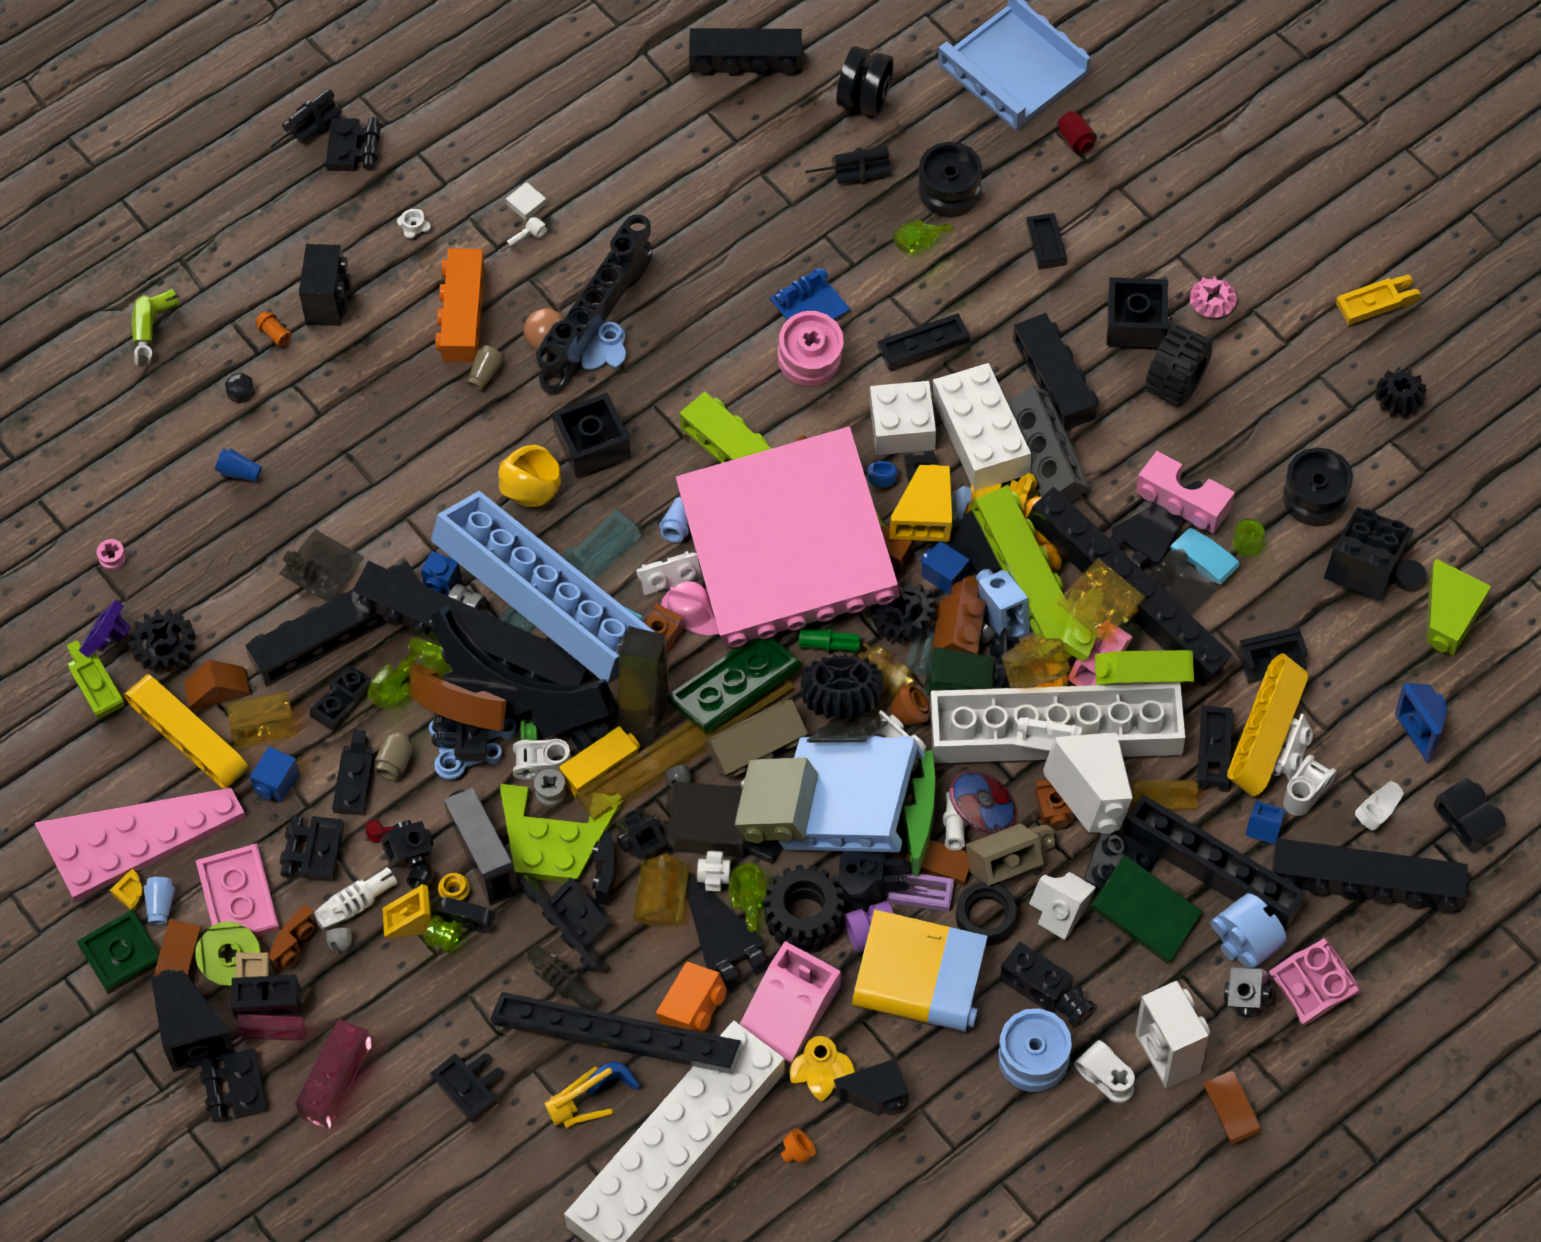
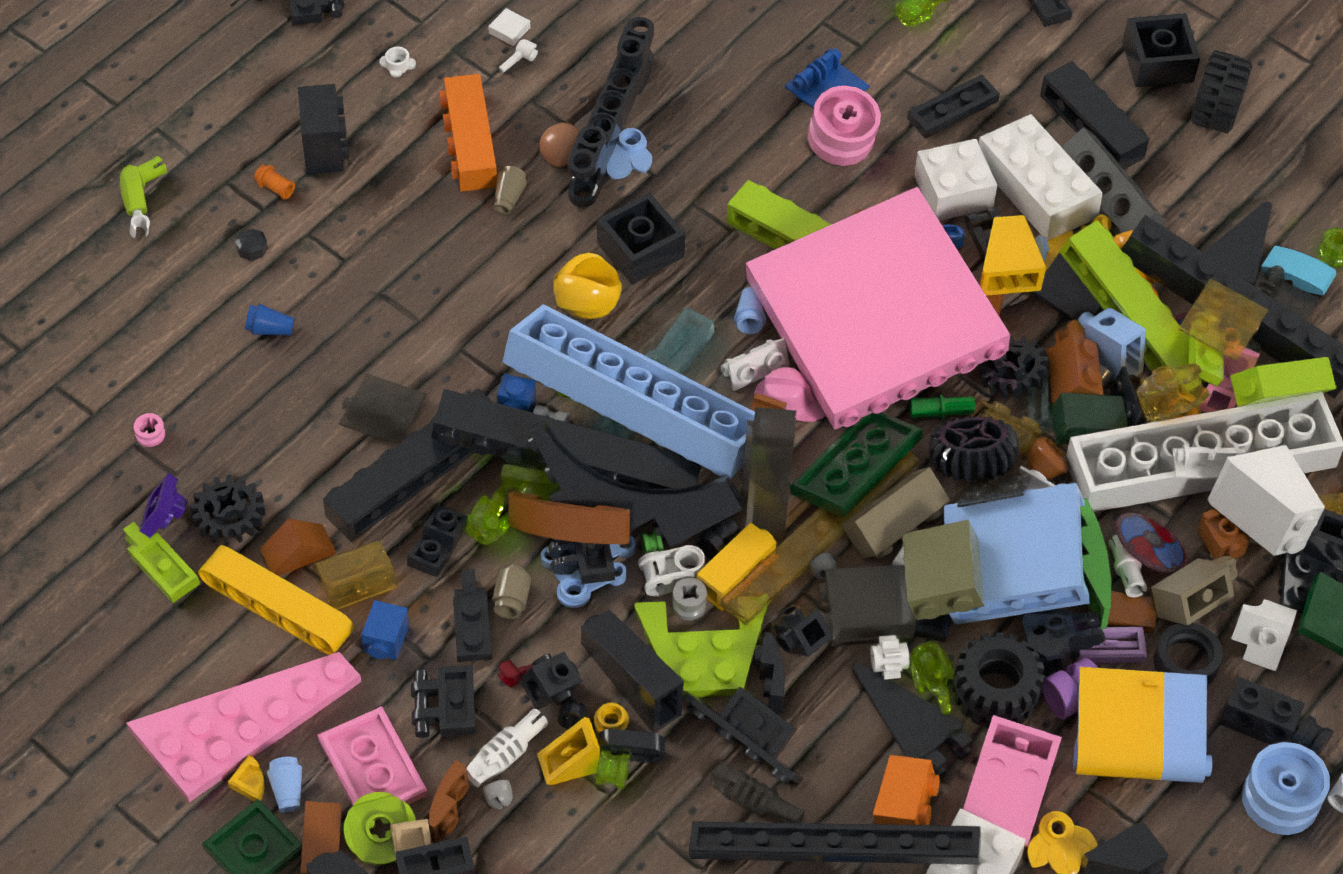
camera: 15 degrees left, 5 degrees down
clear yellow brick [632,853,690,926] -> none
blue brick [921,541,970,595] -> none
bright pink arch [1136,451,1235,534] -> none
bright pink gear [1190,276,1237,318] -> none

